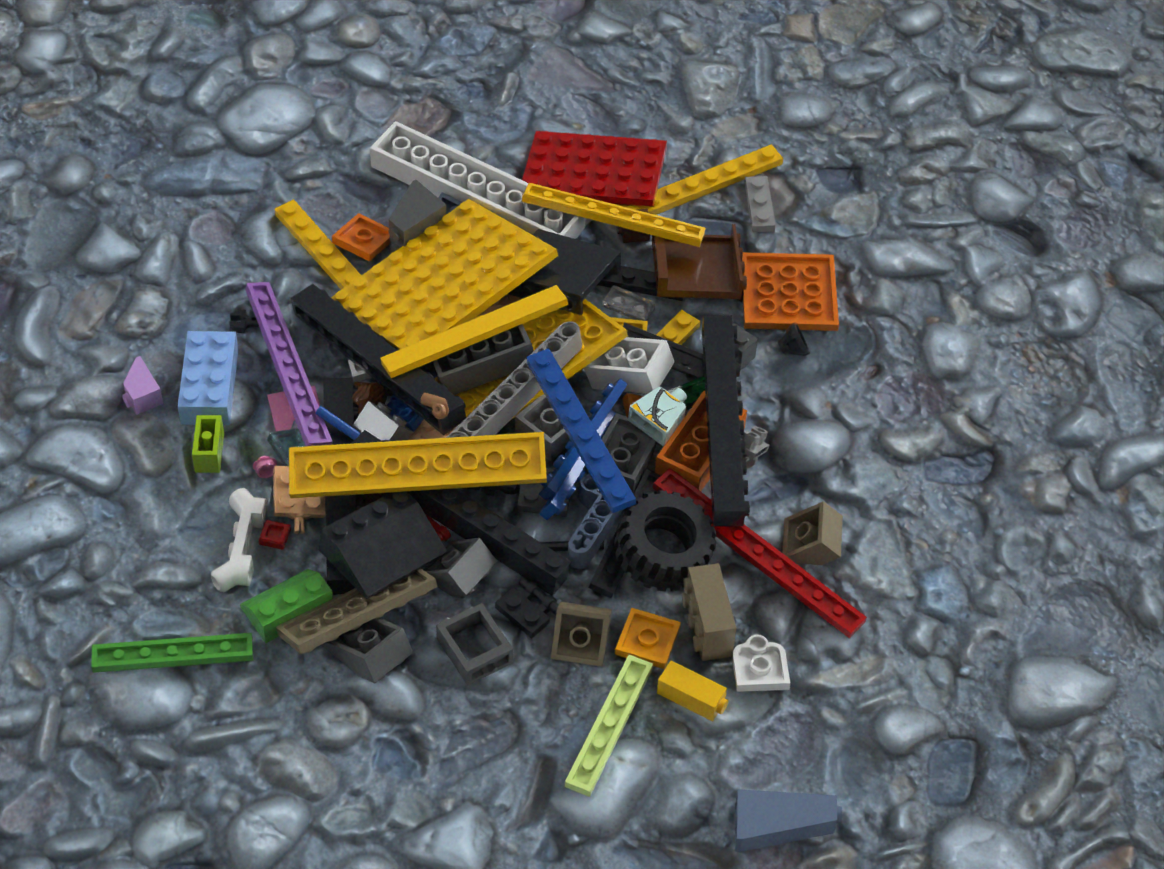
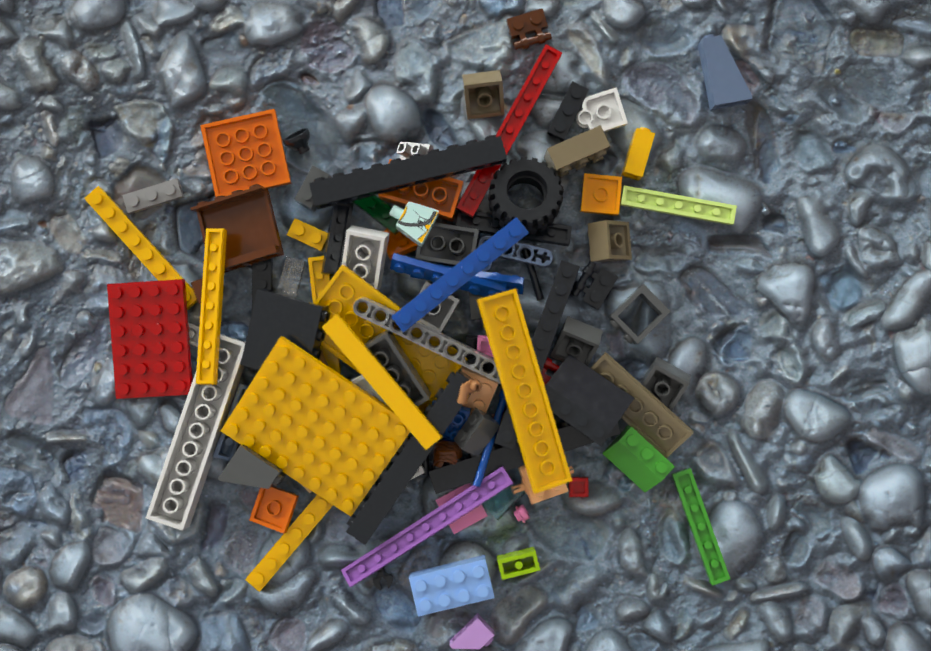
camera: 100 degrees left, 35 degrees up
white plate [211,488,267,592] -> none
none -> reddish brown plate [506,8,552,50]
none -> black plate [547,81,589,141]

